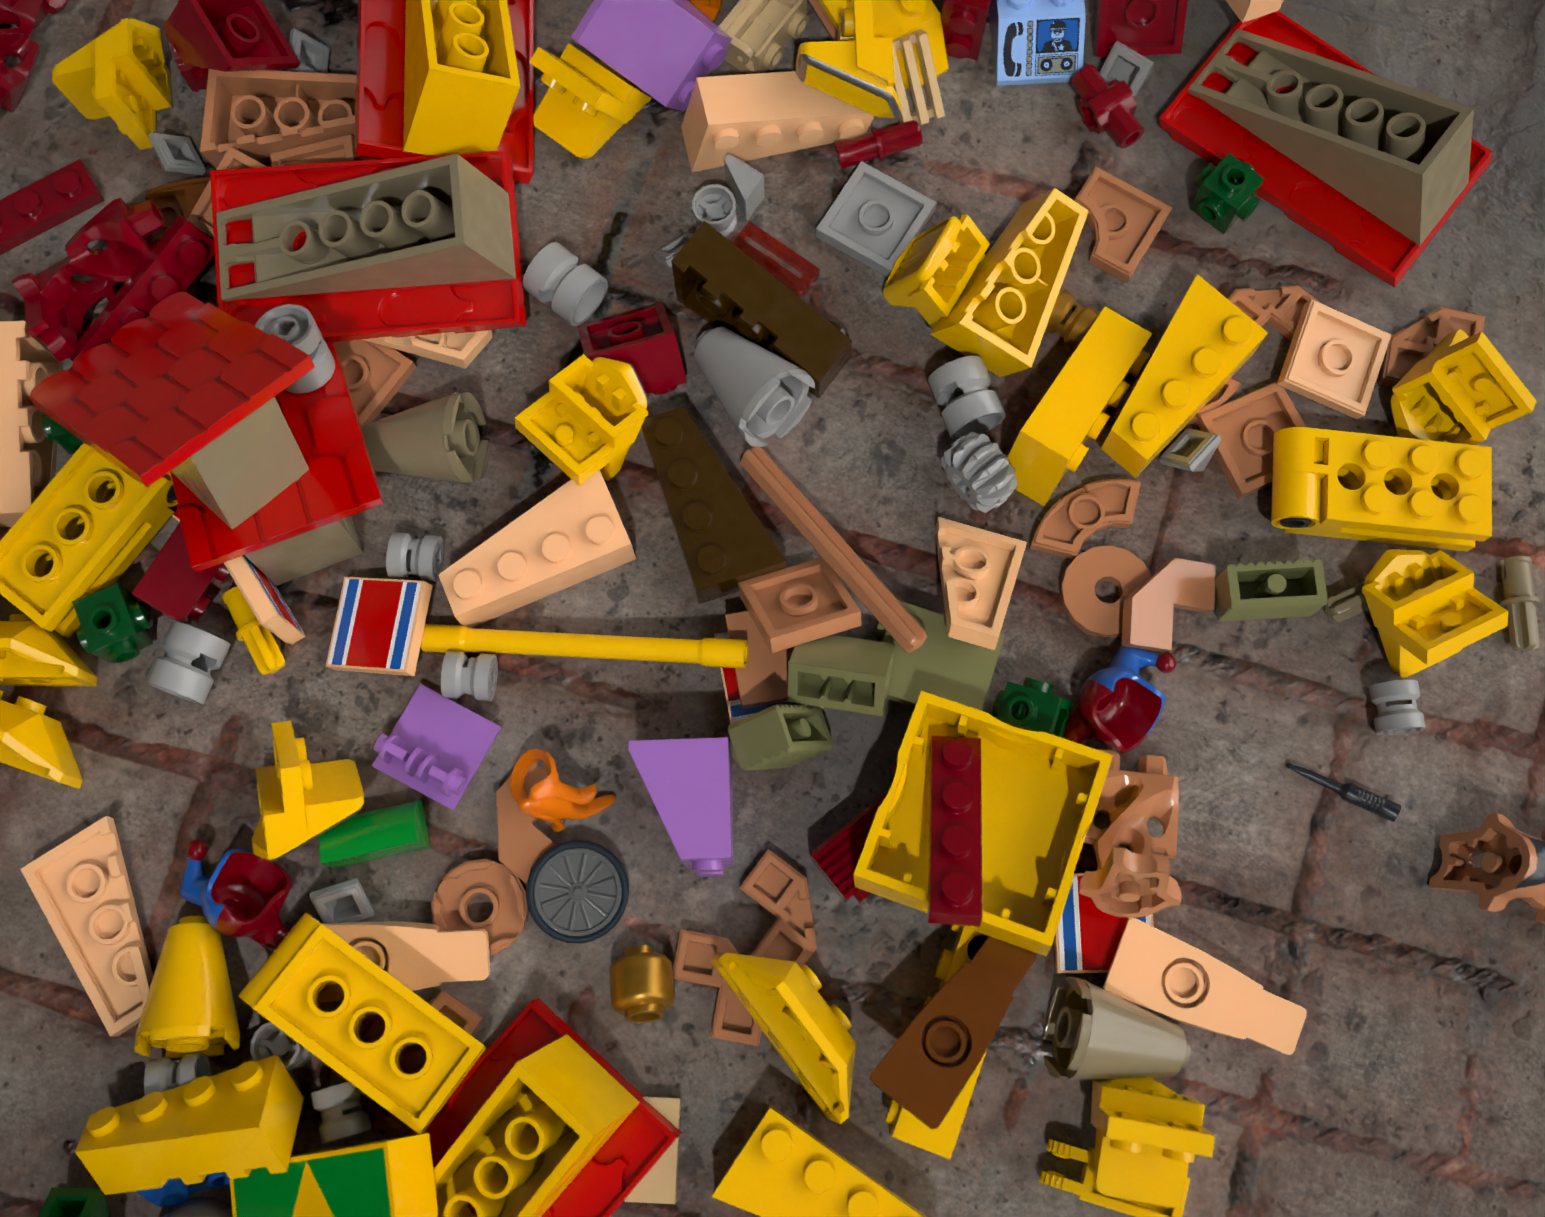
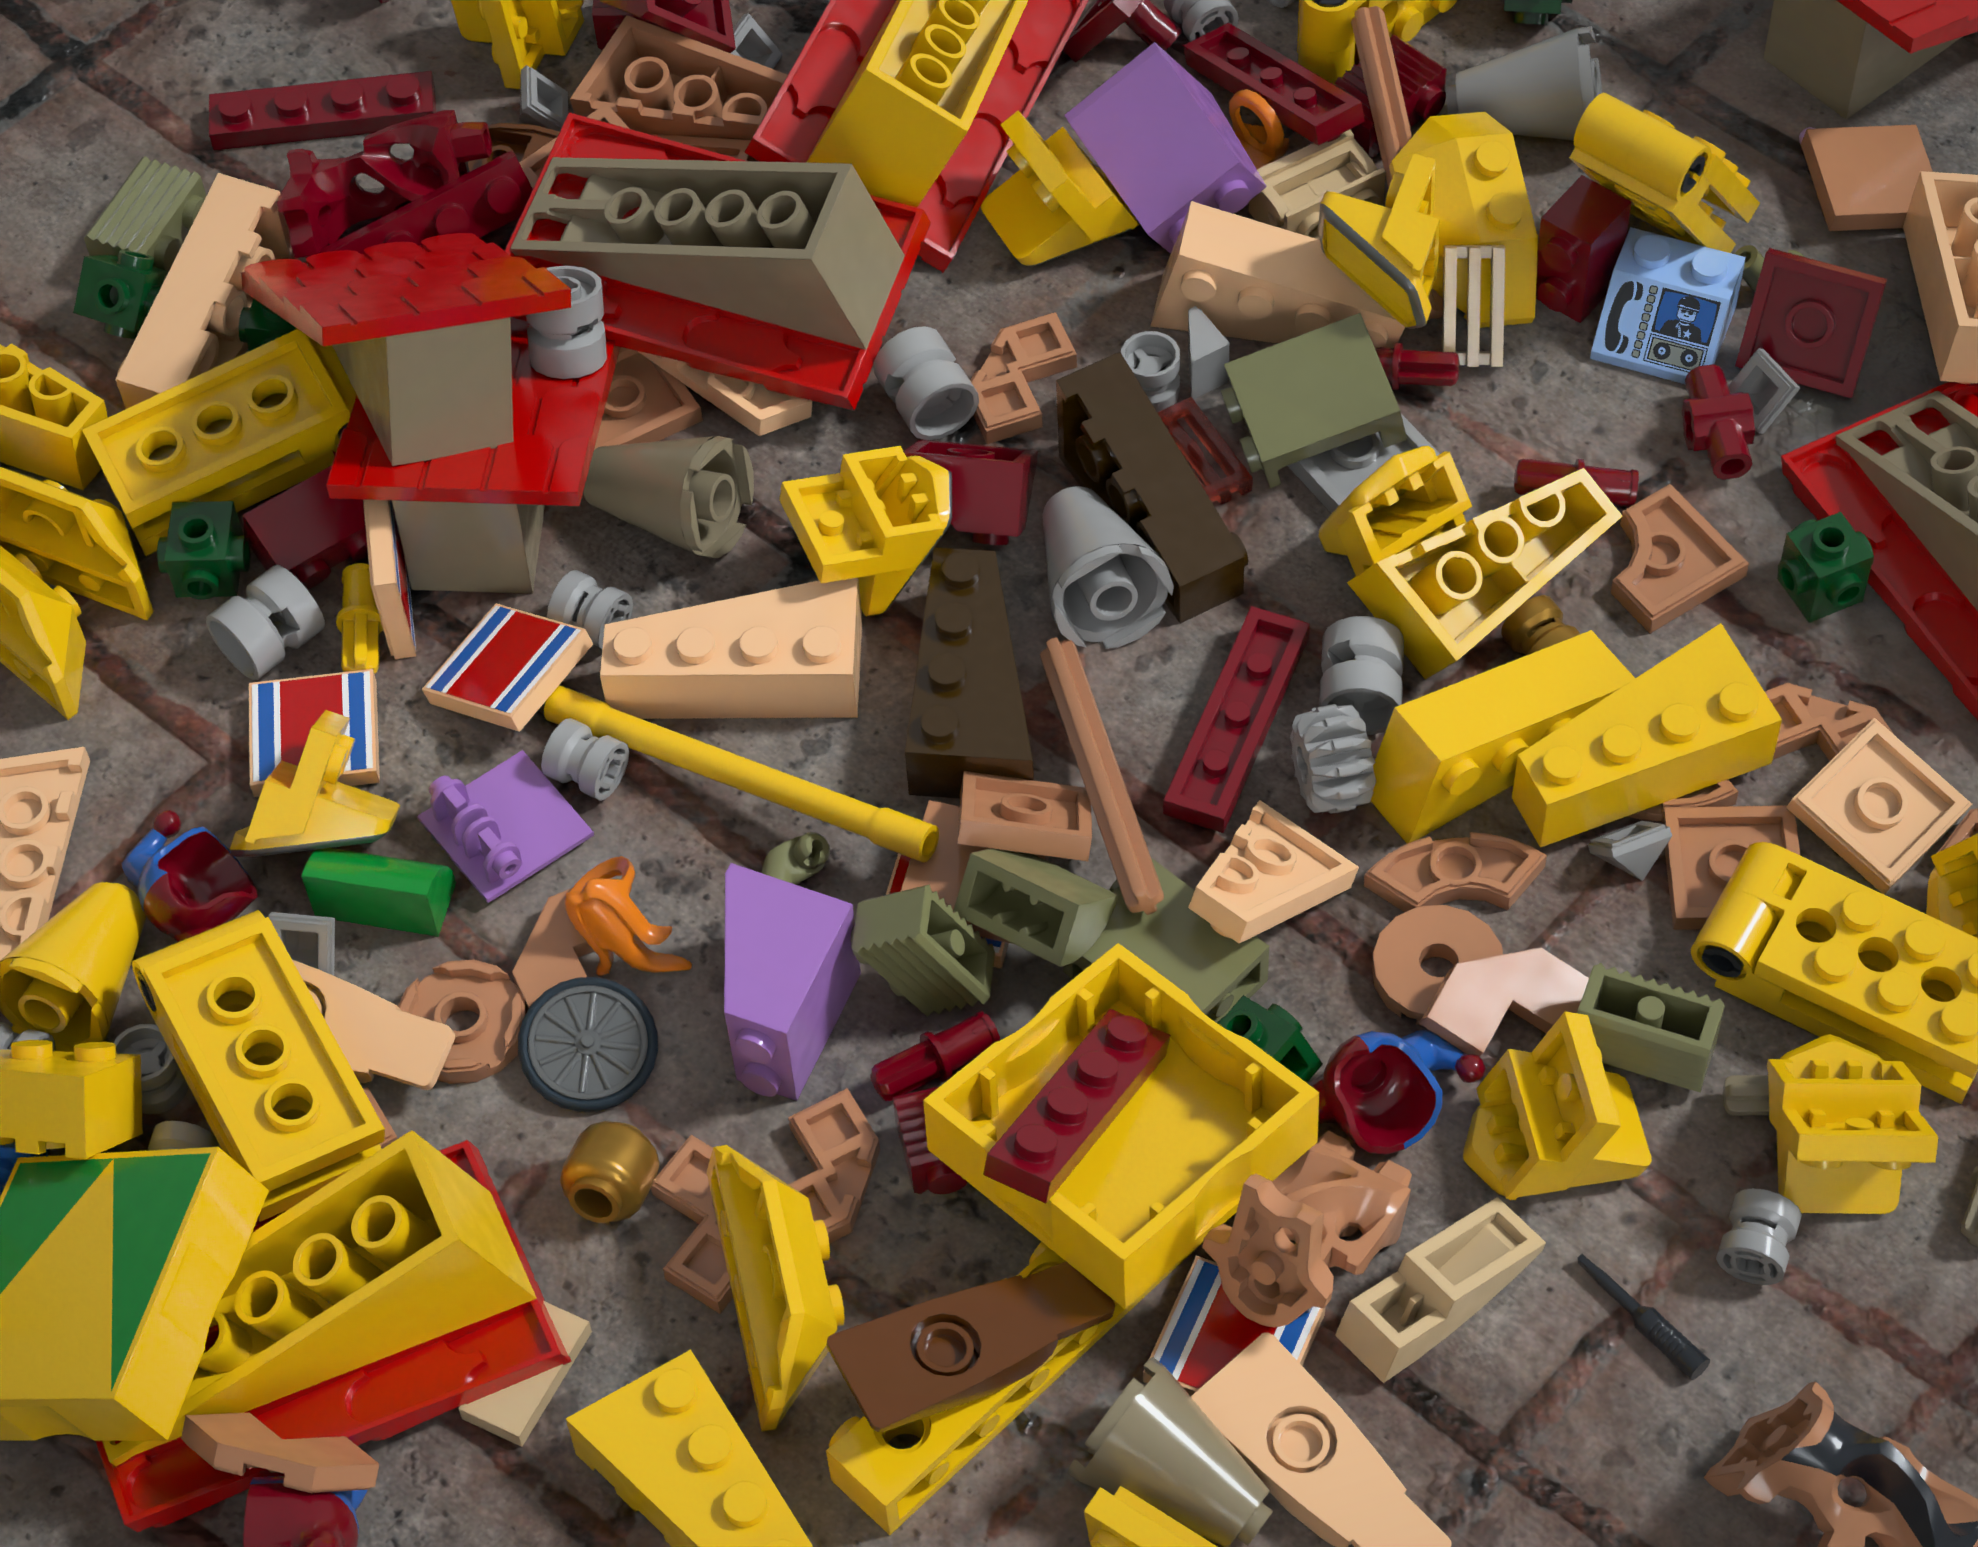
camera: 25 degrees right, 20 degrees down
none -> tile [249,669,380,797]
none -> olive arm [761,832,830,885]
none -> dark red axle [870,1011,1000,1101]
none -> nougat tile [970,312,1077,444]
none -> dark red plate [1163,606,1310,833]
none -> olive panel [1220,313,1407,488]
none -> tan slope [1335,1197,1546,1383]
none -> yellow piece [1463,1011,1652,1200]
none -> dark red axle [1513,459,1639,508]

